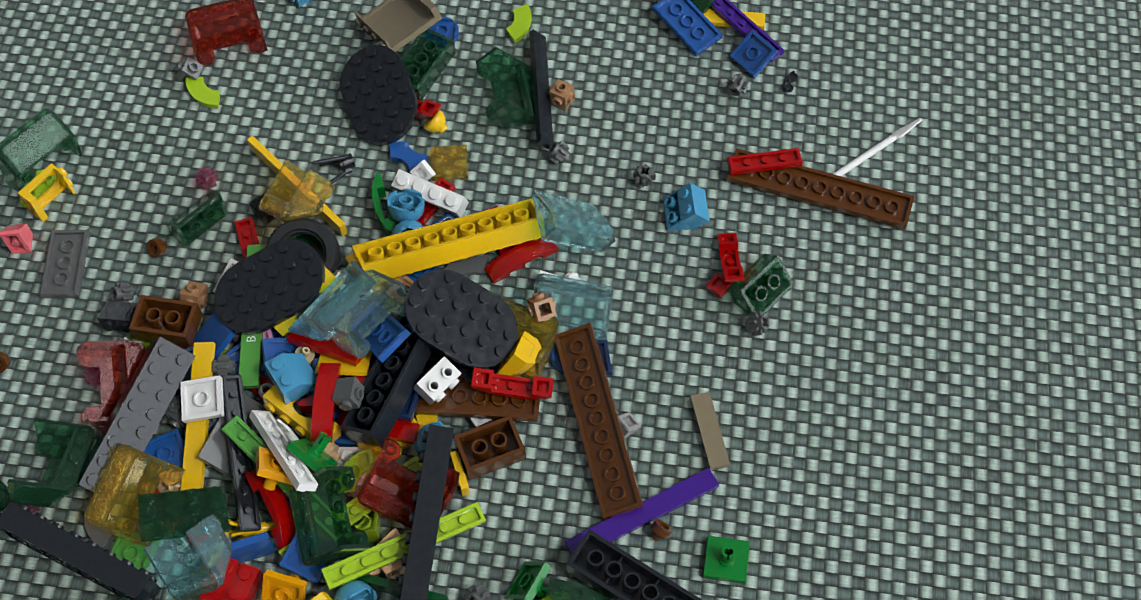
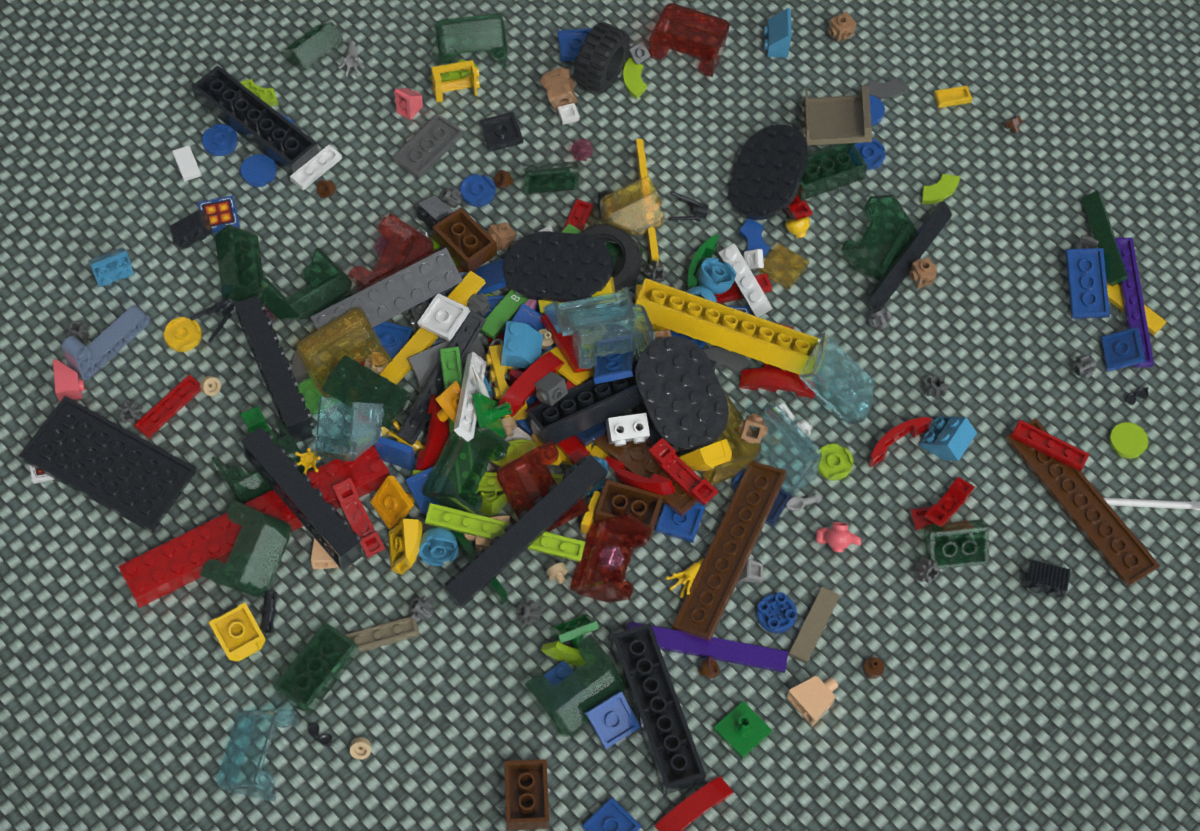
camera: 35 degrees right, 0 degrees up
none -> blue tile [460,174,495,207]
none -> black plate [479,112,524,152]
none -> medium nougat piece [540,67,579,111]
none -> tan tile [546,563,568,584]
none -> blue plate [557,28,592,61]
none -> white plate [557,103,580,125]
none -> clear red windscreen [570,513,652,603]
none -> black tyre [574,22,630,93]
none -> clear pink gear [599,545,625,570]
none -> red slope [605,456,675,495]
none -> dark grey gear [643,260,667,282]
none -> blue tile [656,504,705,543]
none -> yellow piece [666,558,704,598]
none -> blue tile [756,592,797,633]
none -> light grey piece [785,494,822,511]
none -> light nougat torso [786,676,838,727]
none -> lime tile [814,443,854,481]
none -> coral piece [816,522,862,552]
none -> reddish brown tile [863,657,884,679]
none -> red slope [868,417,932,468]
none -> black brick [1024,560,1071,598]
none -> lime tile [1109,422,1149,459]

